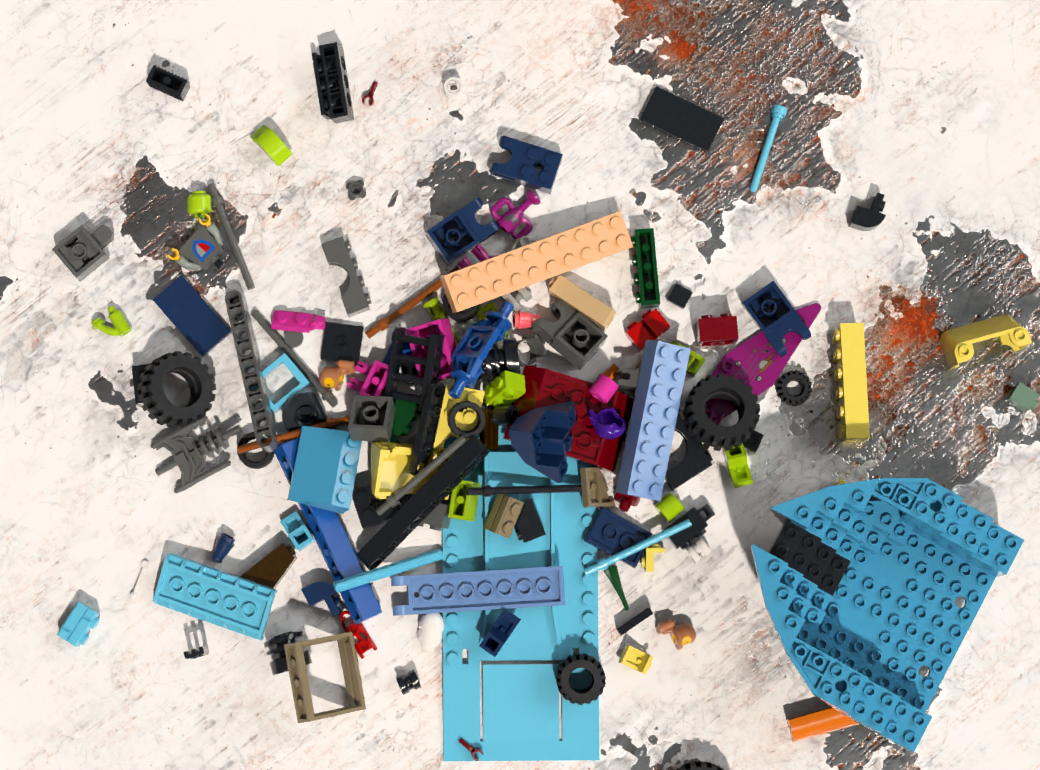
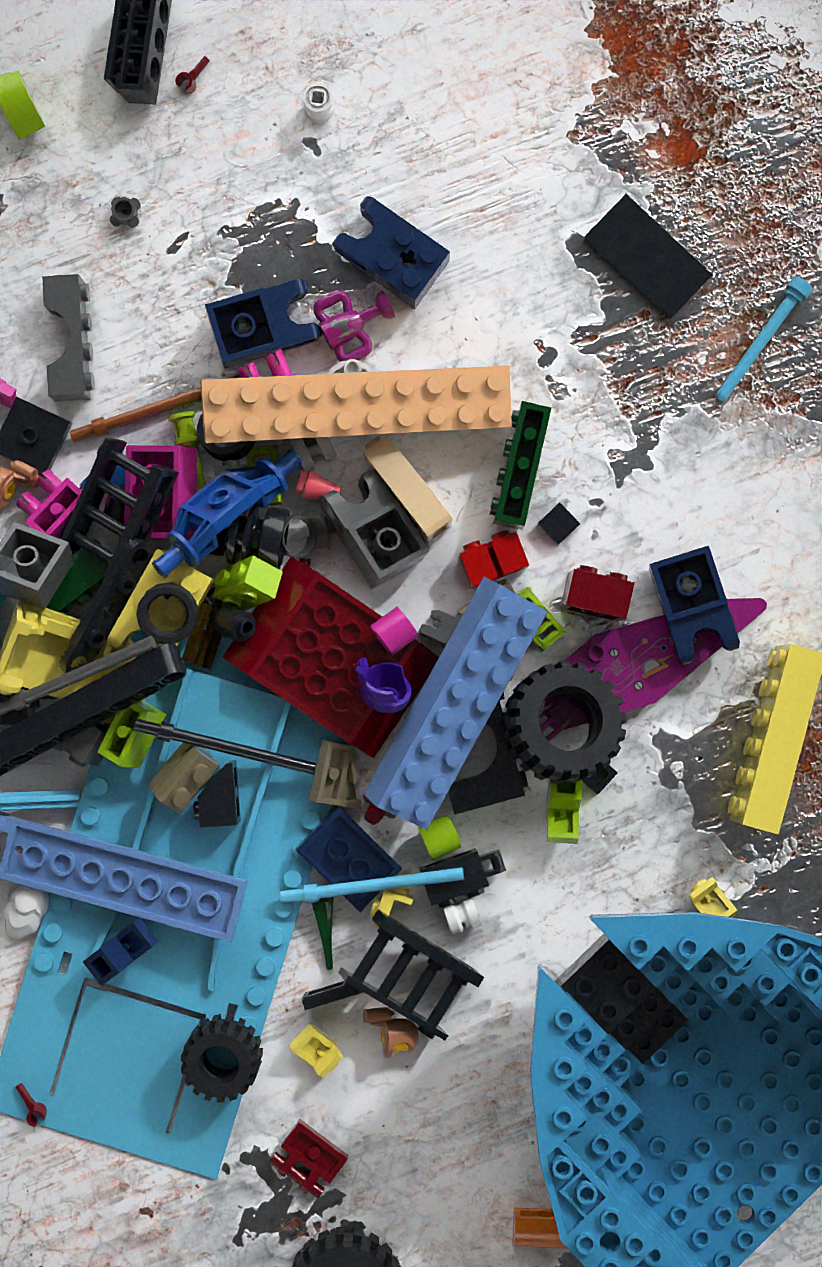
camera: 20 degrees right, 5 degrees up
dark blue brick [508,401,576,483] -> none
orange pin [598,363,621,380] -> none
black tyre [776,370,812,406] -> none
none -> dark red plate [269,1119,349,1199]
none -> black fence [338,909,485,1041]

